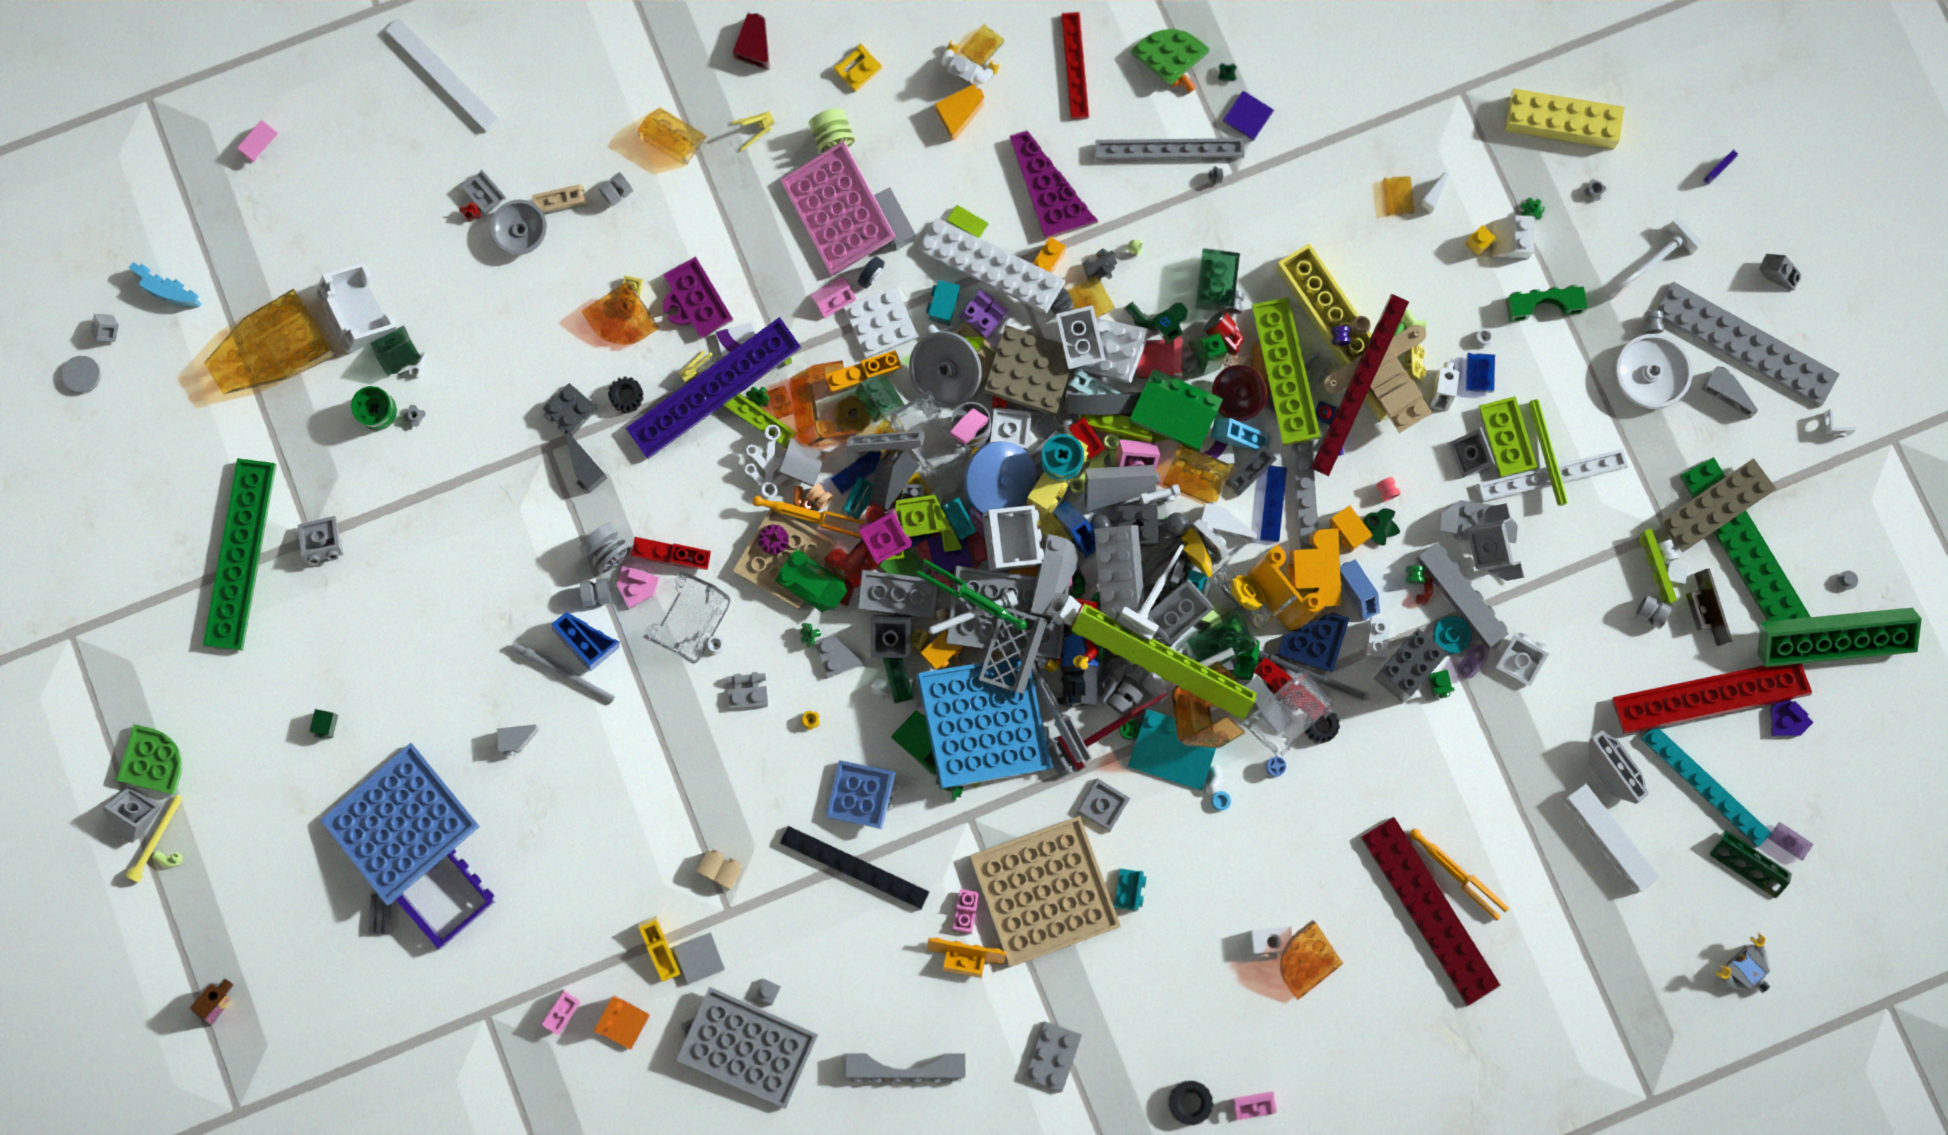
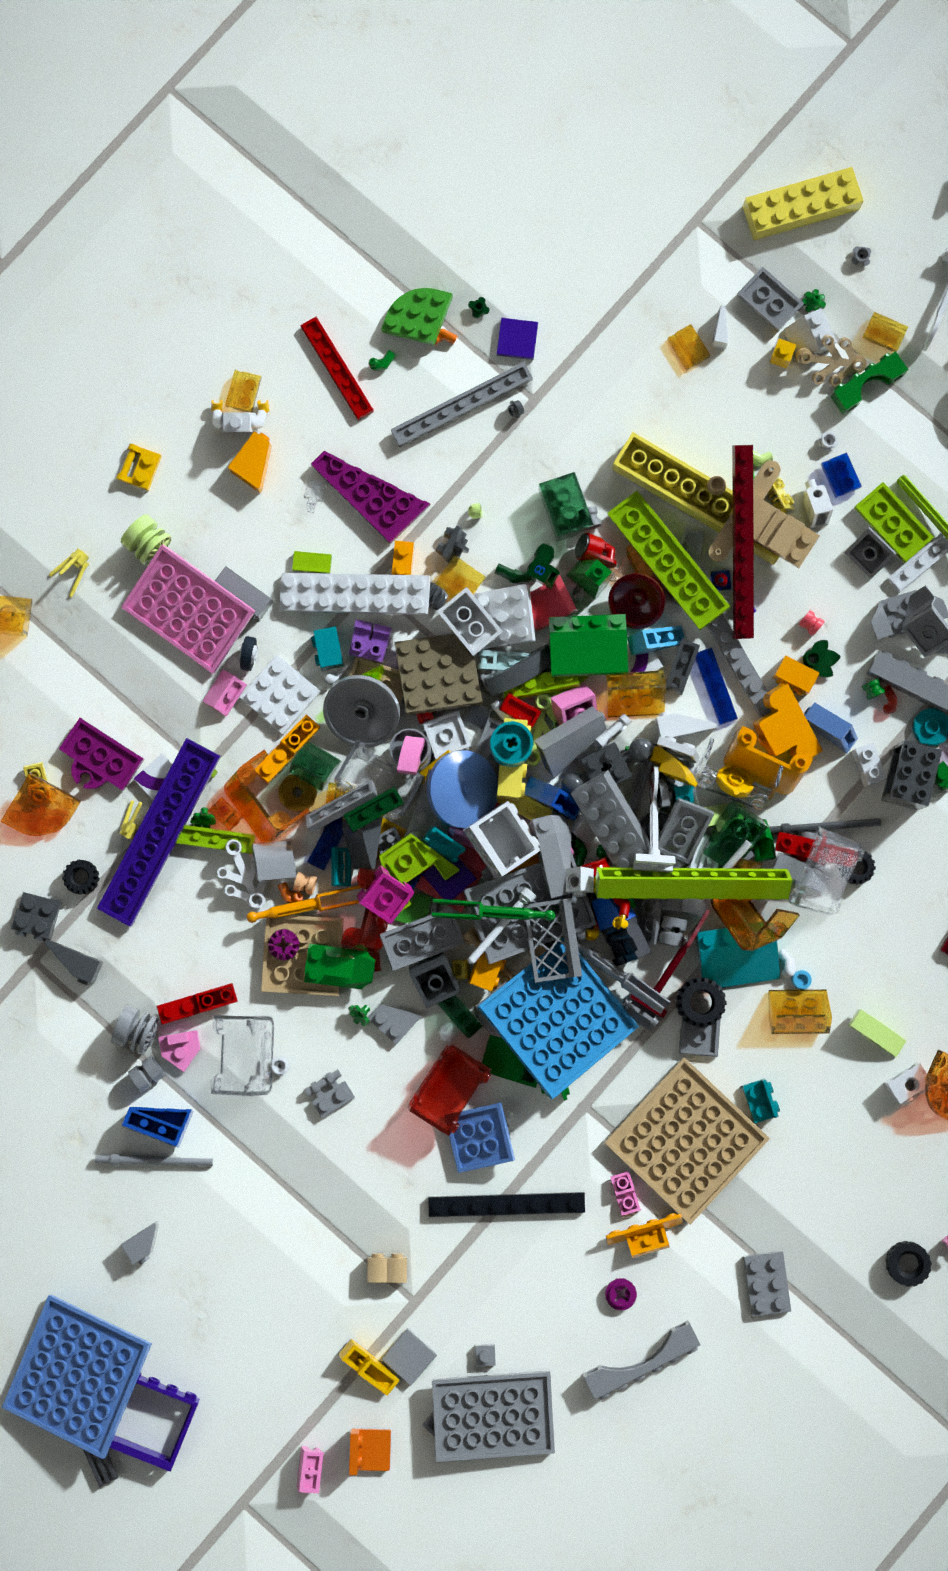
camera: 25 degrees left, 5 degrees up
dark red slope [733,12,770,70] -> none
yellow plate [801,711,820,730] -> none
green wheel [1119,719,1140,740] -> none
medium blue wheel [1266,756,1286,777] -> none
dark blue plate [1277,612,1350,673] -> none
dark purple wheel [1331,326,1351,346] -> none
none -> clear plate [304,478,327,514]
none -> dark green plate [343,786,404,832]
none -> green arm [368,350,396,371]
none -> clear red windscreen [407,1041,492,1136]
none -> magenta gear [605,1278,637,1310]
none -> black tyre [675,978,727,1027]
none -> light grey plate [737,267,804,332]
none -> clear yellow slope [768,989,832,1034]
none -> tan plant [796,335,867,387]
none -> yellowish green slope [848,1009,906,1057]
none -> clear yellow plate [862,312,908,352]

